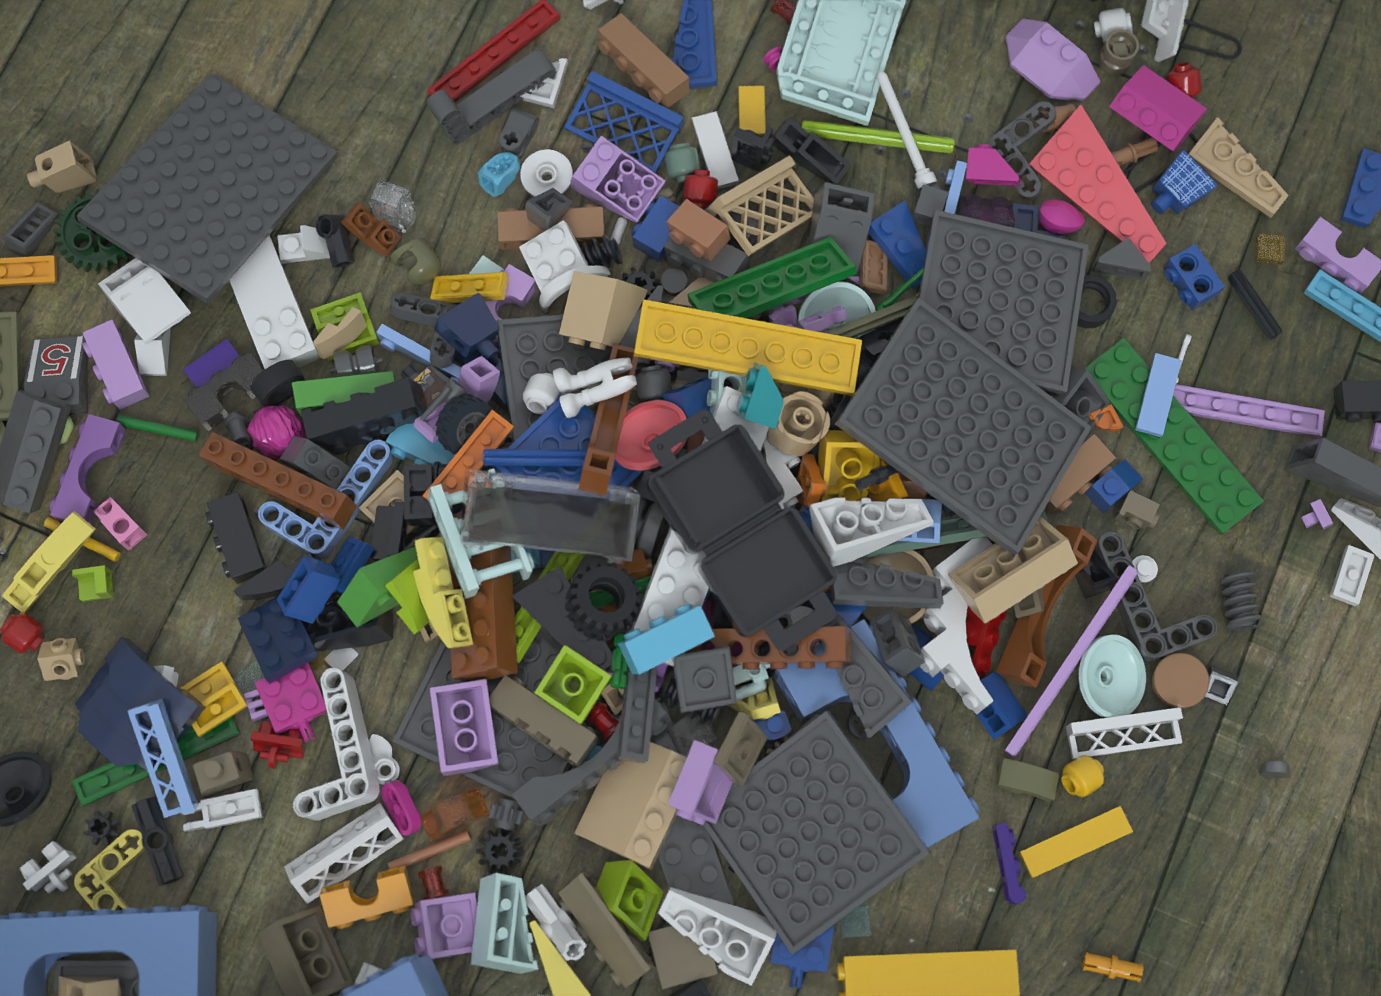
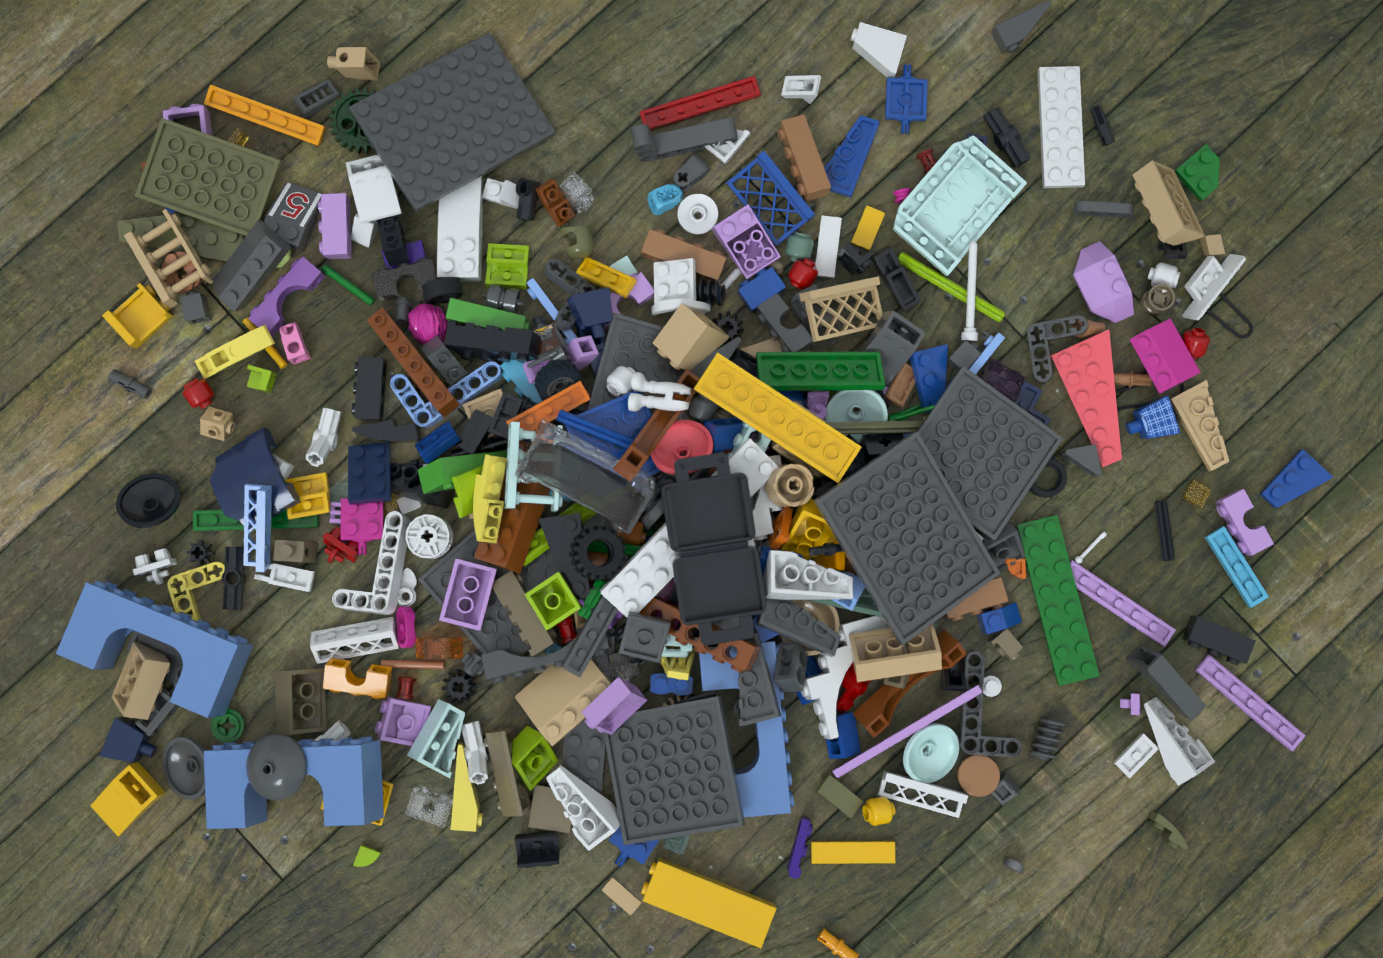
camera: 20 degrees right, 10 degrees up
blue brick [277,556,340,624] -> none
tan slope [313,307,367,359] -> none
dark grey slope [525,188,573,232] -> none
medium azure brick [618,603,715,675] -> none
dark grey tile [661,268,687,296] -> none
nougat brick [666,199,730,262] -> none
dark tan plate [714,711,767,786] -> none
teal slope [737,362,784,429] -> none
lavender plate [798,305,848,333] -> none
dark pink slope [966,144,1022,187] -> none
dark pink hat [1039,200,1085,234] -> none
light blue tile [1135,353,1182,437] -> none
blue brick [1163,244,1225,310] -> none
none -> white piece [306,408,342,467]
none -> black brick [377,215,410,266]
none -> white wheel [406,514,455,559]

